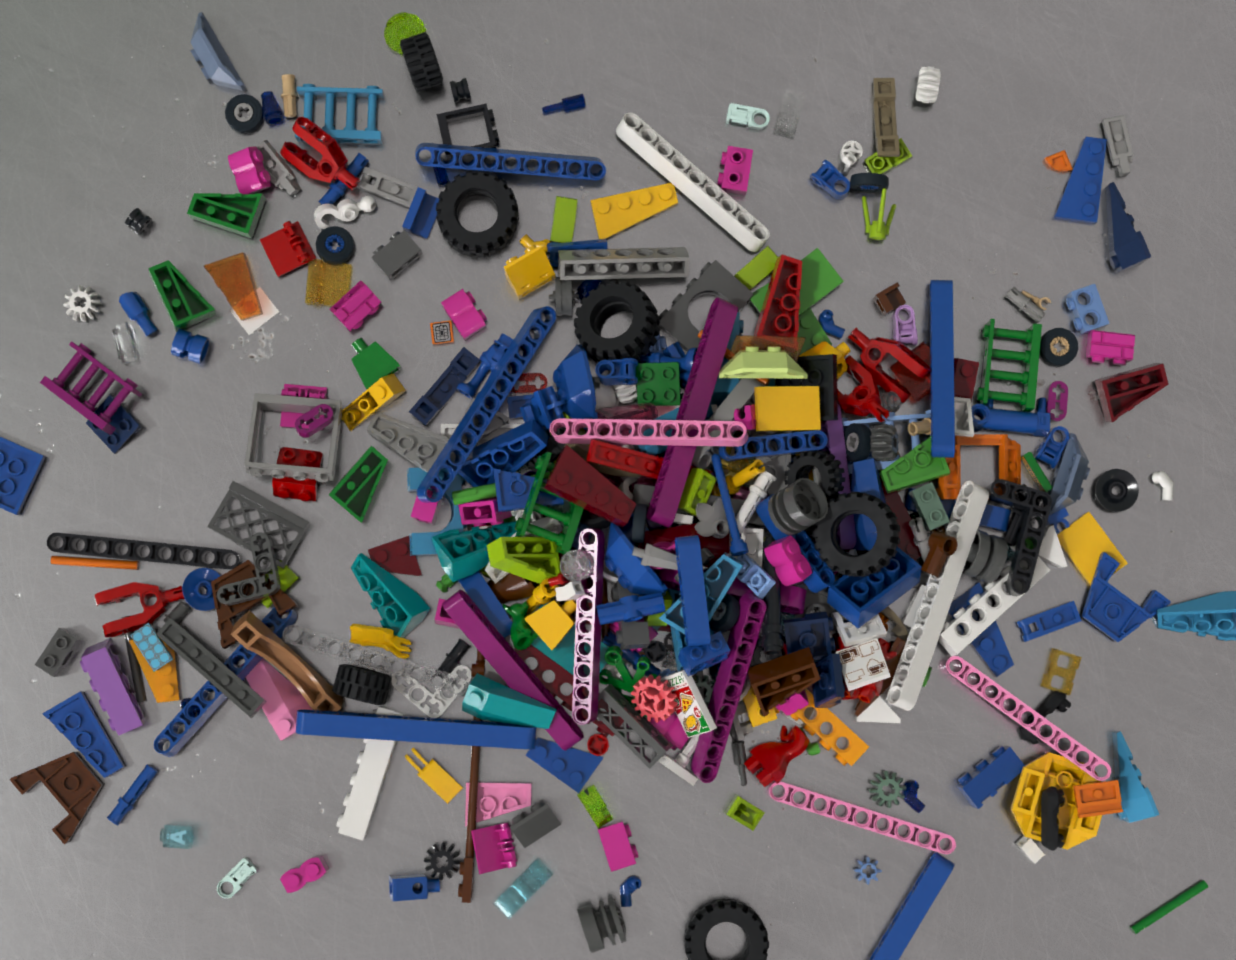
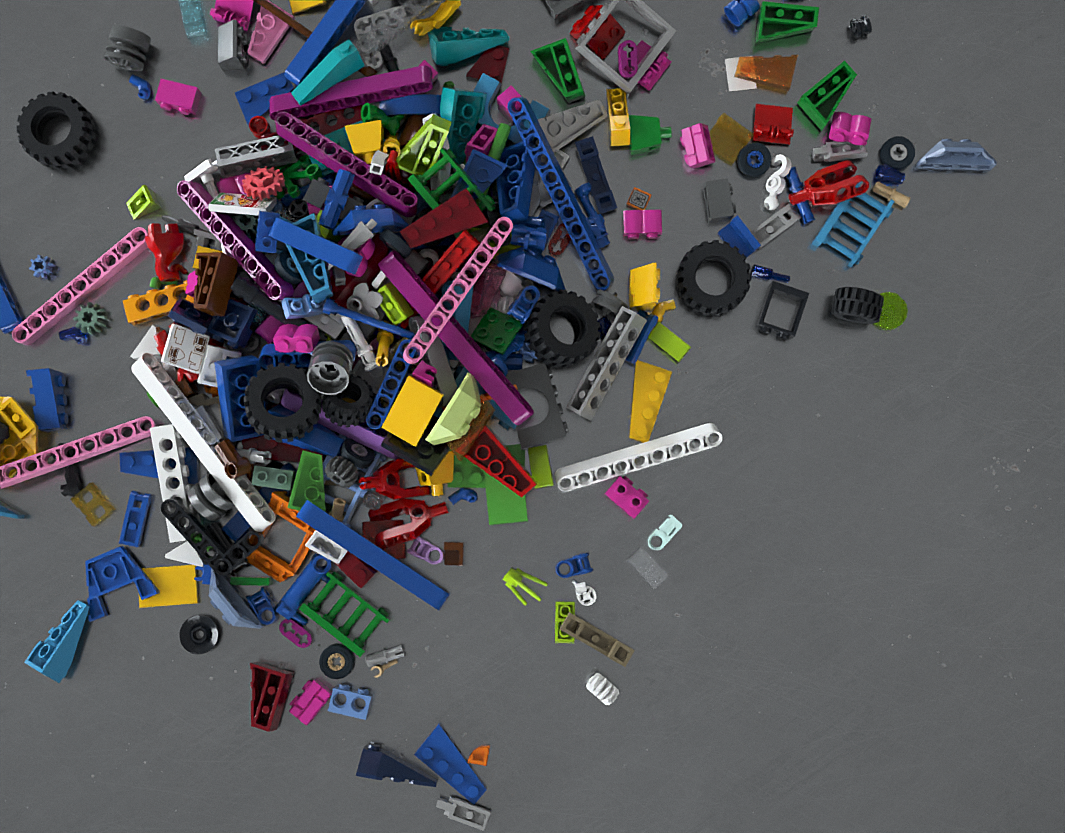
camera: 130 degrees right, 0 degrees up
blue beam [415,143,606,180] -> none
black wheel [450,78,471,102] -> none
clear blue axle [542,93,586,113] -> none
clear wheel [560,549,595,581] -> none
clear neon green leg [577,784,614,828] -> none
black bush [850,173,889,192] -> none
white arm [1152,471,1174,501] -> none

